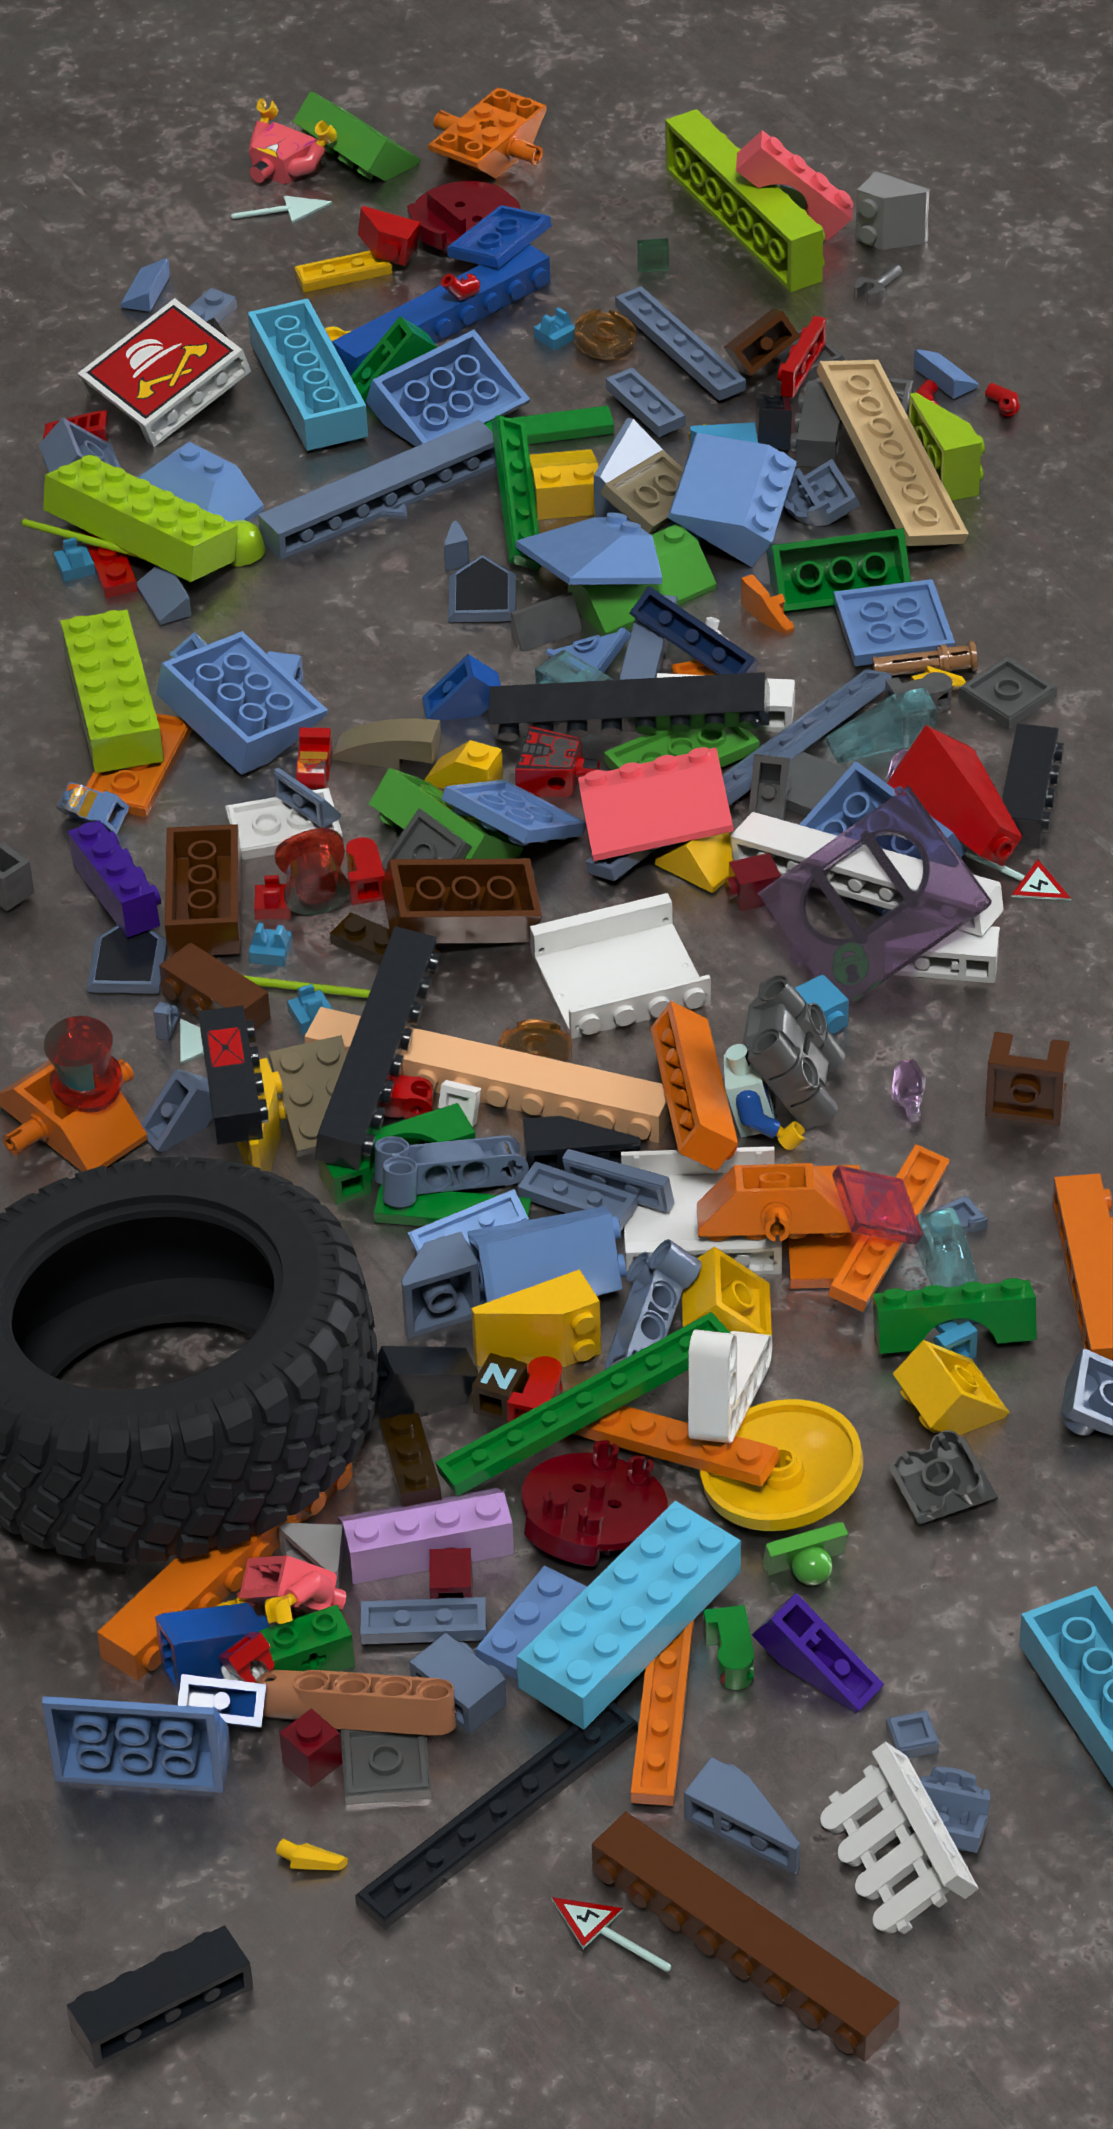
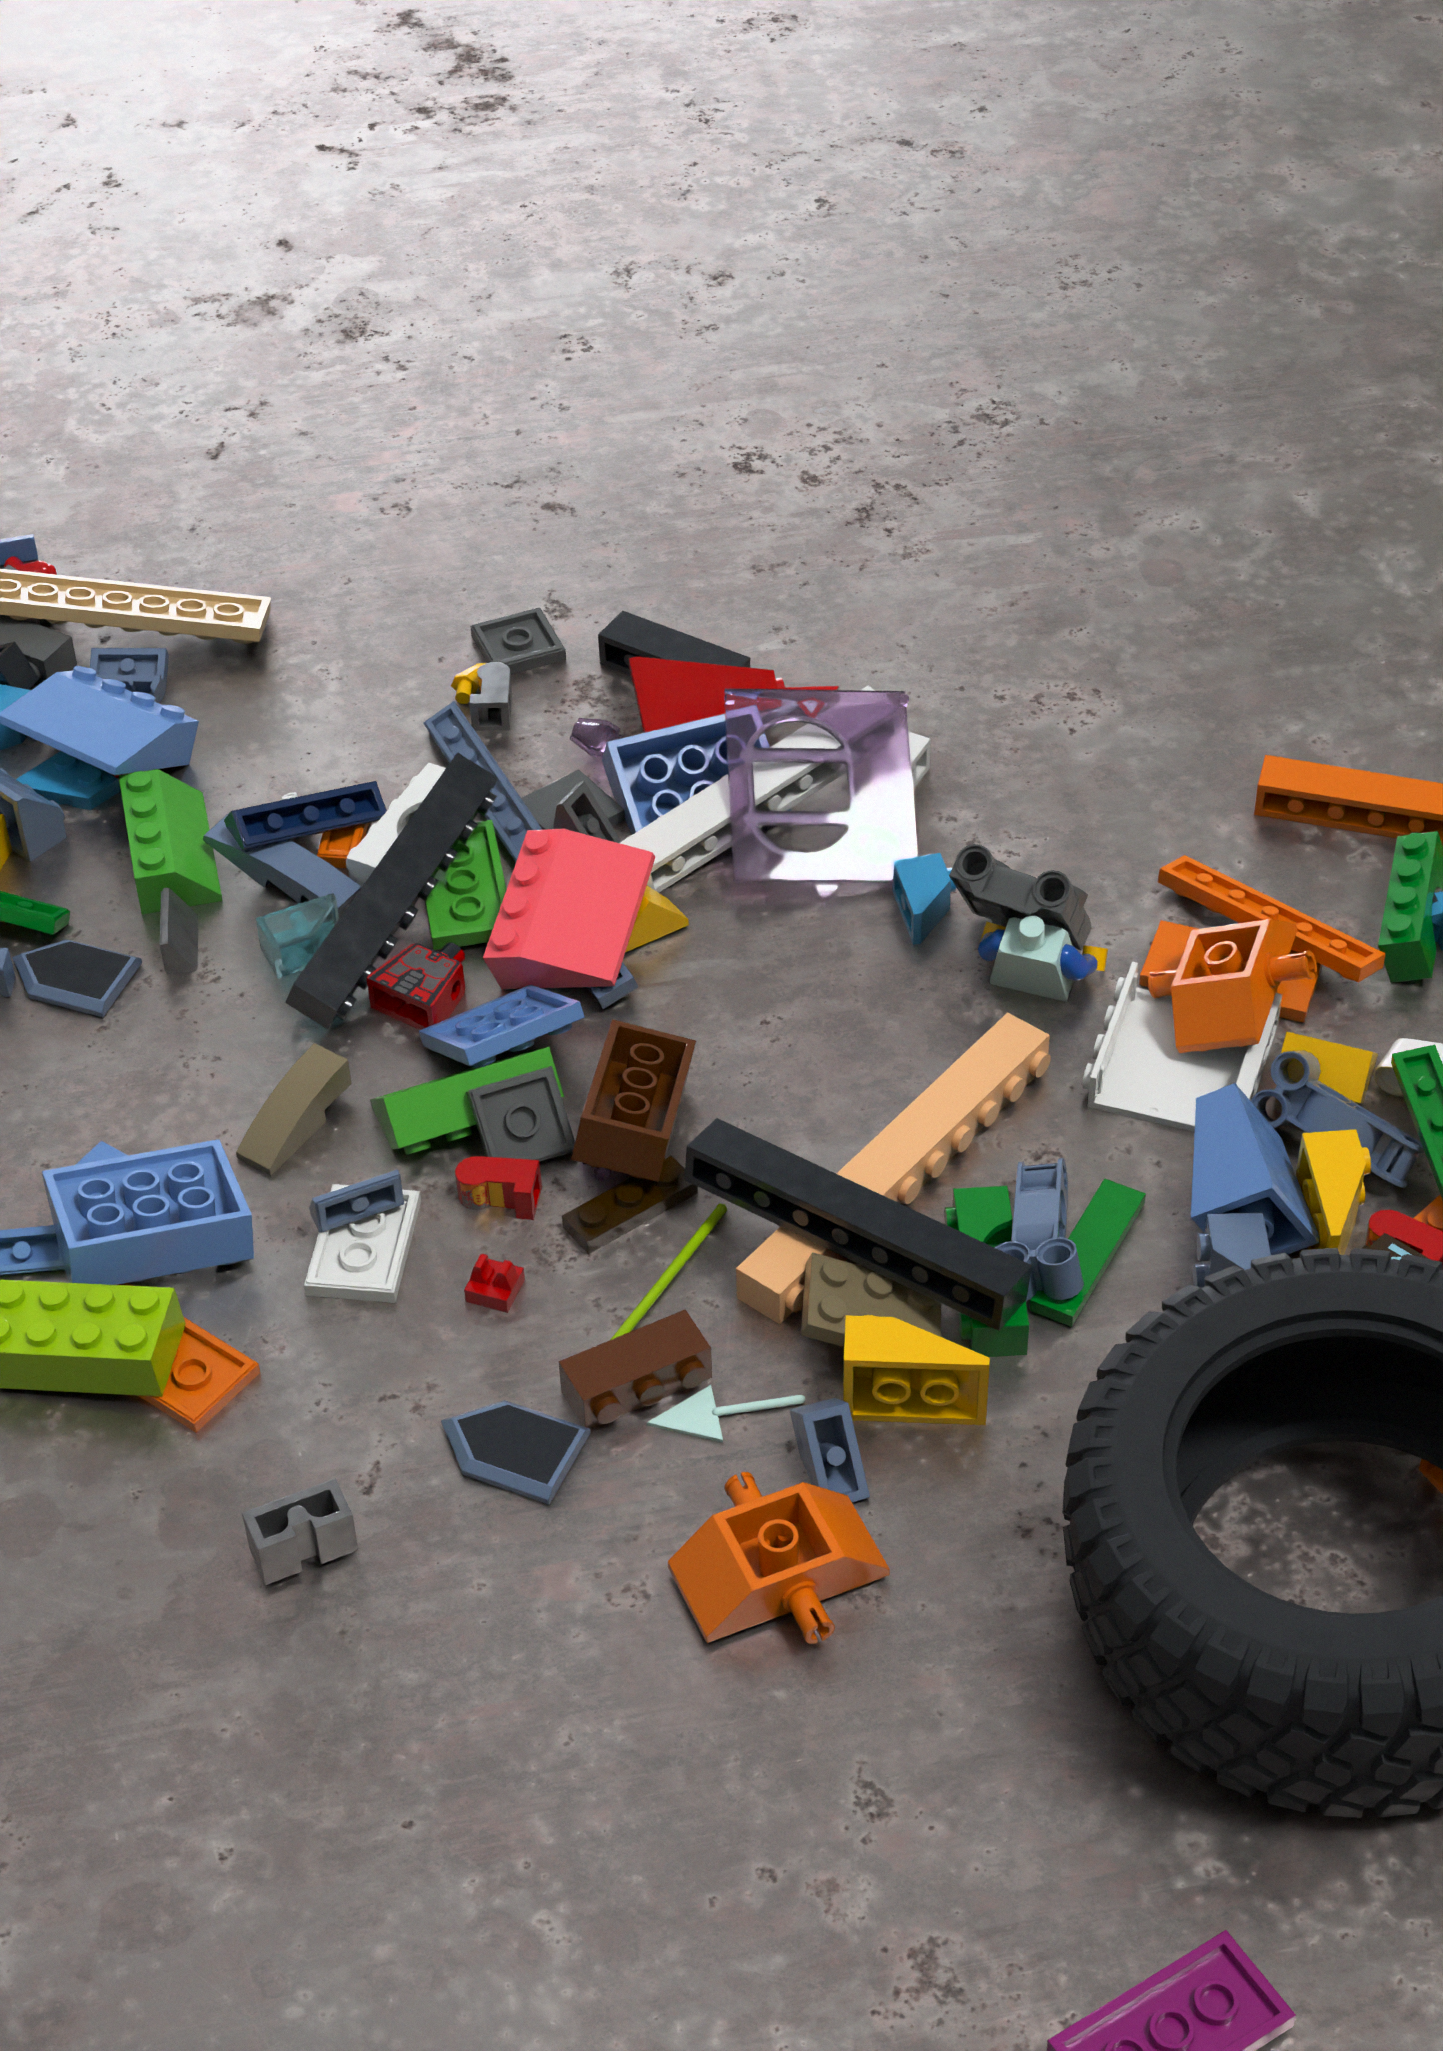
camera: 70 degrees left, 0 degrees up
clear red hat [44,1016,123,1113] -> none
medium blue leg [57,782,130,835] -> none
dark purple brick [67,820,161,938] -> none
sand blue tile [153,1002,180,1040] -> none
reddish brown brick [165,824,241,957] -> none
black brick [198,1006,269,1145] -> none
dark azure tile [248,923,293,967] -> none
clear red hat [274,828,350,915] -> none
dark azure tile [287,984,332,1034] -> none
red leg [296,727,333,790] -> none
light blue tile [408,1189,529,1255] -> none
blue slope [422,654,501,721] -> none
yellow slope [425,740,503,789] -> none
white plate [438,1080,481,1127] -> none
clear orange tile [498,1019,572,1063] -> none
medium blue slope [516,513,662,585] -> none
sand blue plate [517,1161,638,1231] -> none
black slope [523,1116,641,1171] -> none
white panel [530,893,711,1039] -> none
medium blue tile [545,628,631,681] -> none
sand blue tile [562,1149,675,1212] -> none
dark tan plate [600,450,683,534] -> none
orange brick [650,1001,738,1171] -> none
dark red brick [724,853,781,911] -> none
orange slope [741,574,794,634] -> none
green slope [766,528,911,612] -> none
clear light blue slope [826,687,937,764] -> none
clear pink tile [832,1165,923,1245] -> none
medium blue plate [833,579,955,666] -> none
medium nougat pin [872,641,978,676] -> none
clear purple piece [892,1058,926,1122] -> none
lime slope [909,392,985,501] -> none
clear light blue slope [915,1207,981,1325] -> none
sand blue tile [934,1195,988,1232] -> none
red arm [985,383,1020,417] -> none
reddish brown panel [985,1032,1070,1126] -> none

